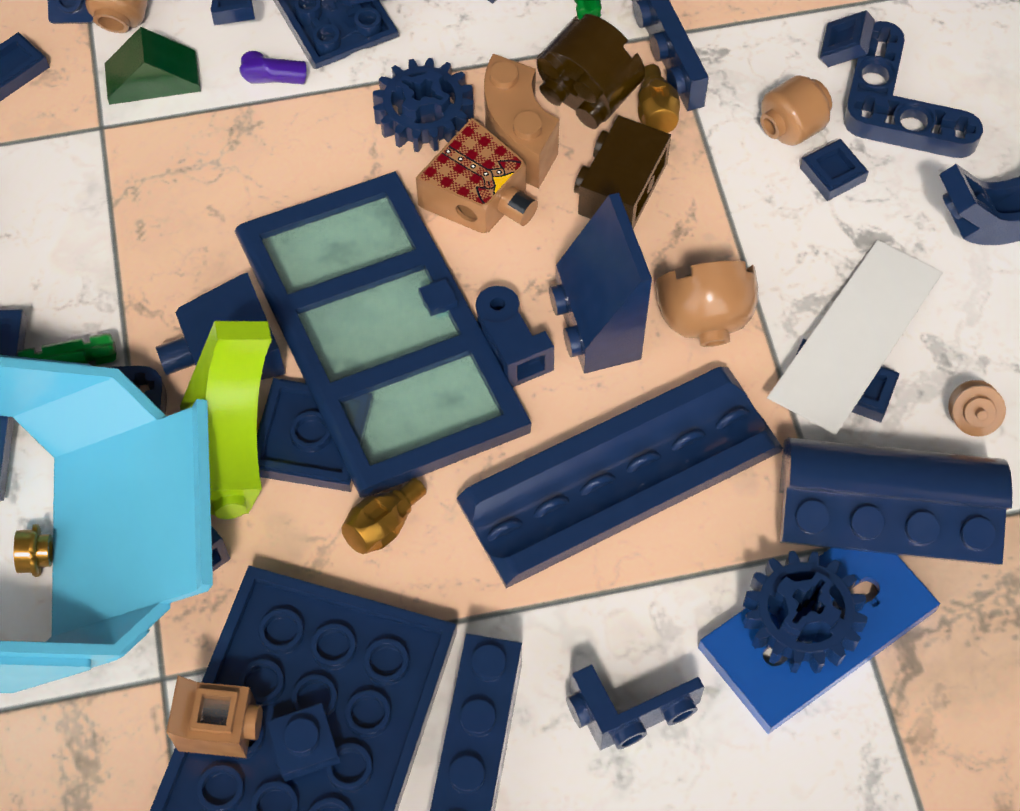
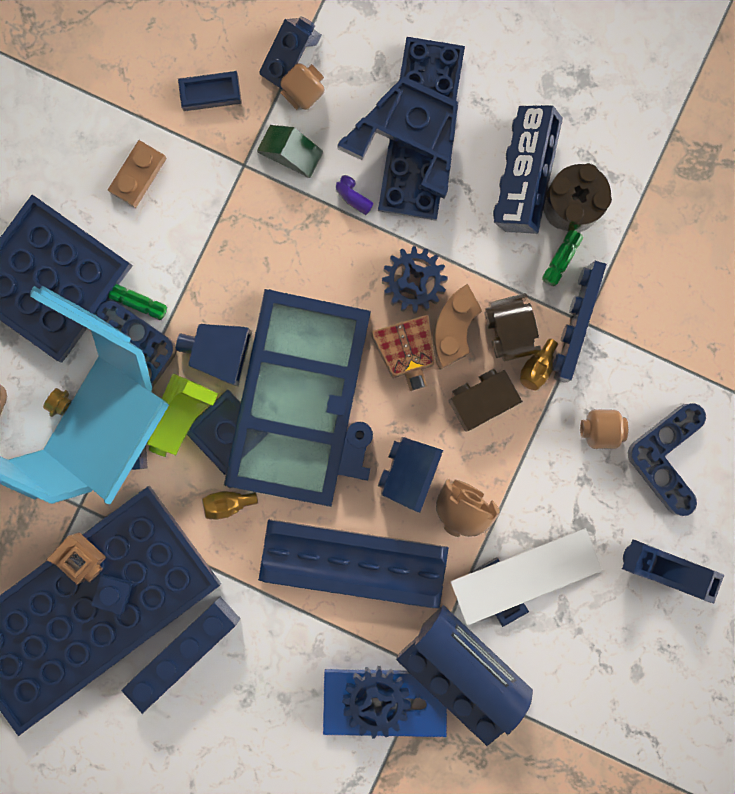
camera: 30 degrees right, 25 degrees up
dark blue bracket [566,665,705,751] -> none
dark blue tile [800,139,869,201] -> none
dark blue tile [820,10,875,67] -> none
wheel [948,380,1006,437] -> none

